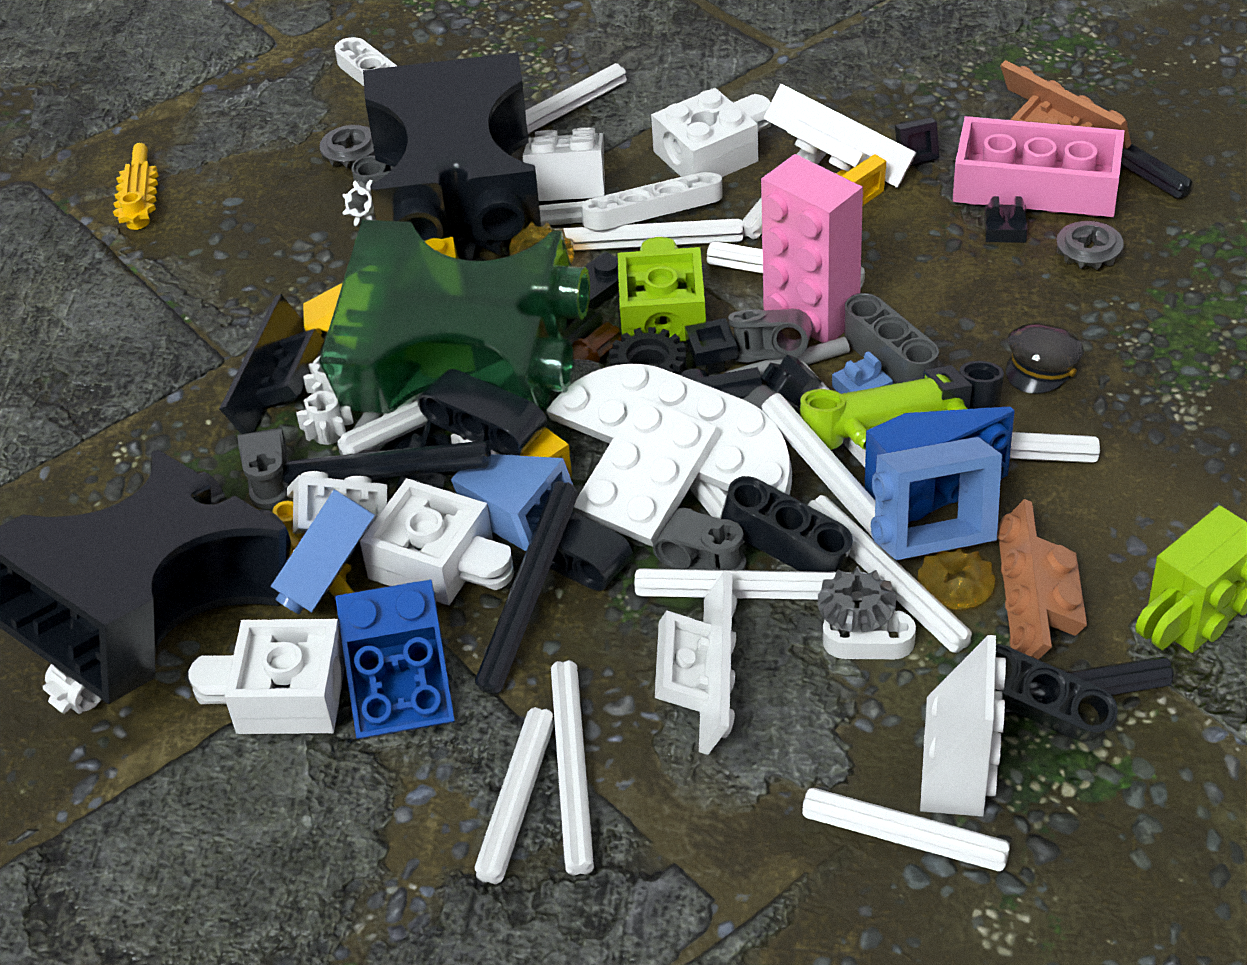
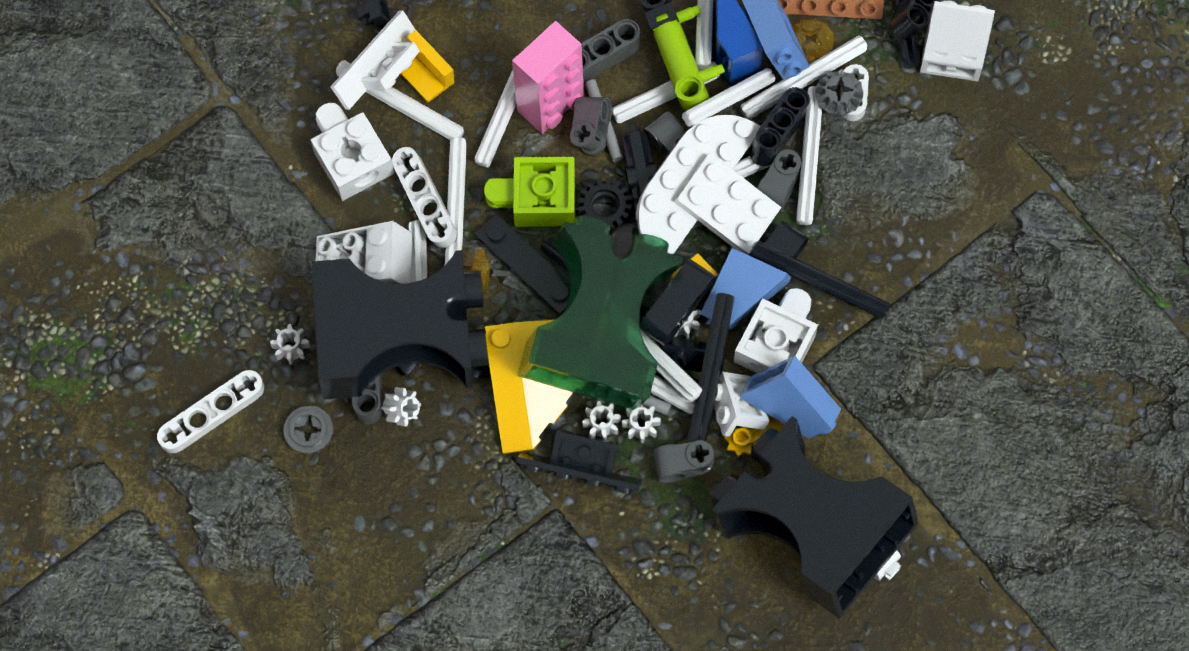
camera: 90 degrees left, 25 degrees up
yellow piece [113,143,159,230] -> none
white brick [188,619,345,734] -> none
blue slope [335,579,455,740] -> none
white axle [475,707,554,884] -> none
white axle [525,63,627,134] -> none
white axle [551,660,594,876] -> none
white bracket [655,571,737,755] -> none
black tile [685,318,738,375] -> none
black tile [761,354,822,408] -> none
white axle [802,788,1010,871] -> none
medium blue tile [832,351,893,394] -> none

